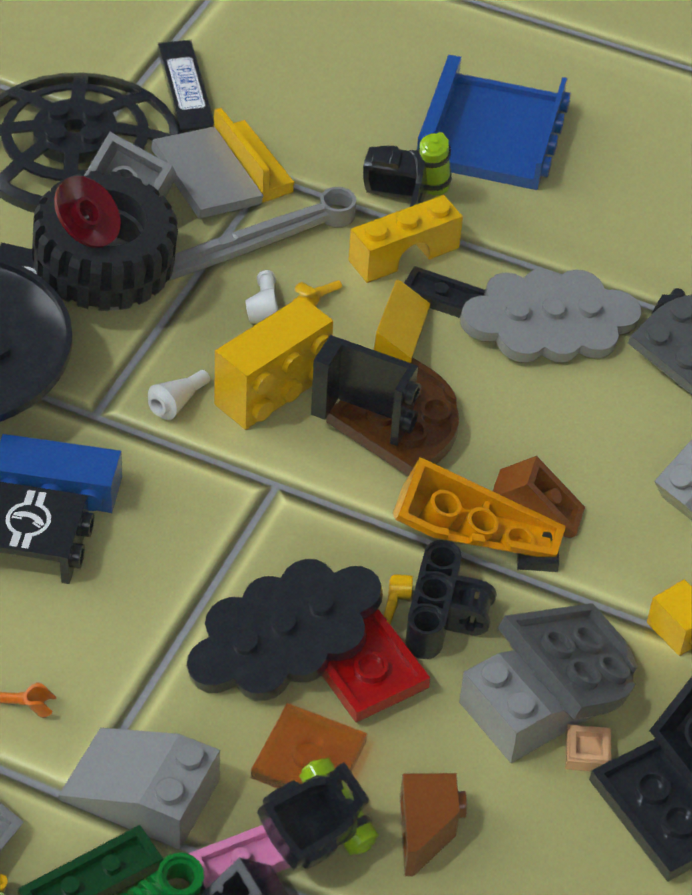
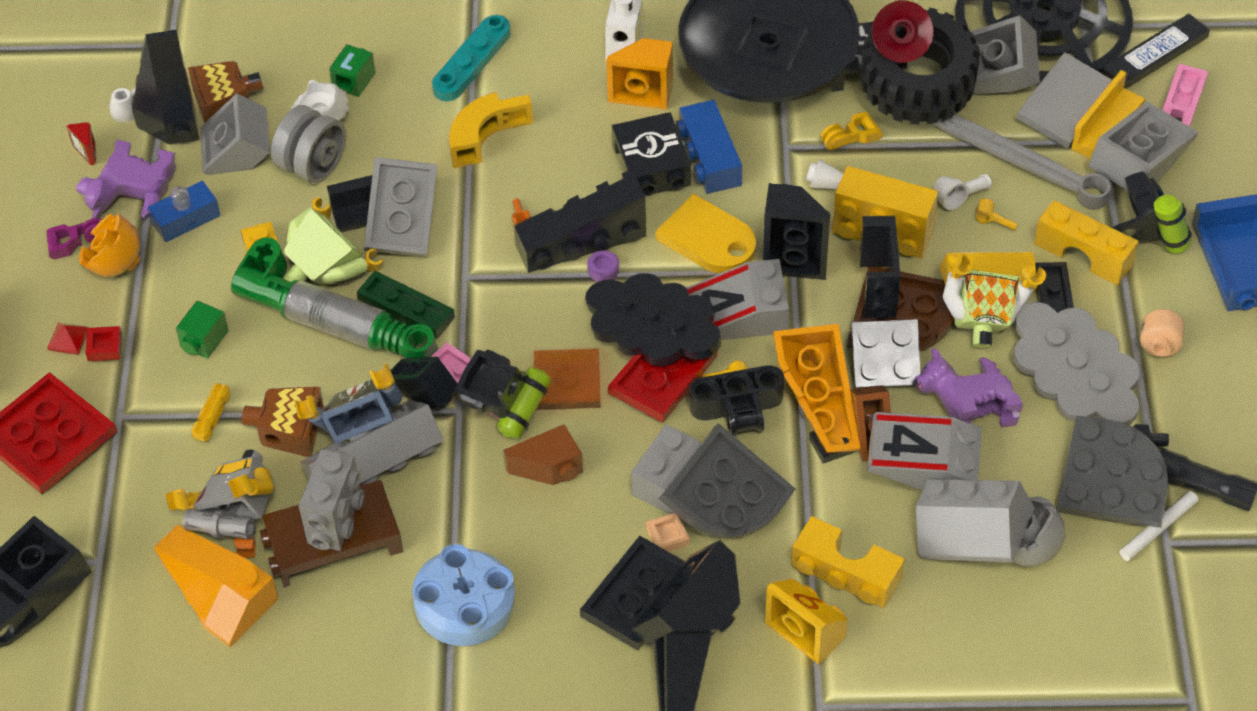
camera: 70 degrees right, 5 degrees up
light grey slope [58,728,220,850] -> none
none -> black wedge [514,169,646,273]
none -> medium lavender tile [587,251,619,282]
none -> yellow tile [655,193,756,274]
none -> light grey slope [686,259,789,340]
none -> black slope [763,183,830,280]
none -> yellow piece [820,111,883,150]
none -> plate [851,319,921,389]
none -> light grey slope [867,412,982,490]
none -> medium lavender animal [914,348,1023,427]
none -> torso [943,255,1046,348]
none -> light grey slope [1089,102,1198,192]
none -> light nougat head [1140,309,1185,357]
none -> bright pink plate [1162,64,1208,127]

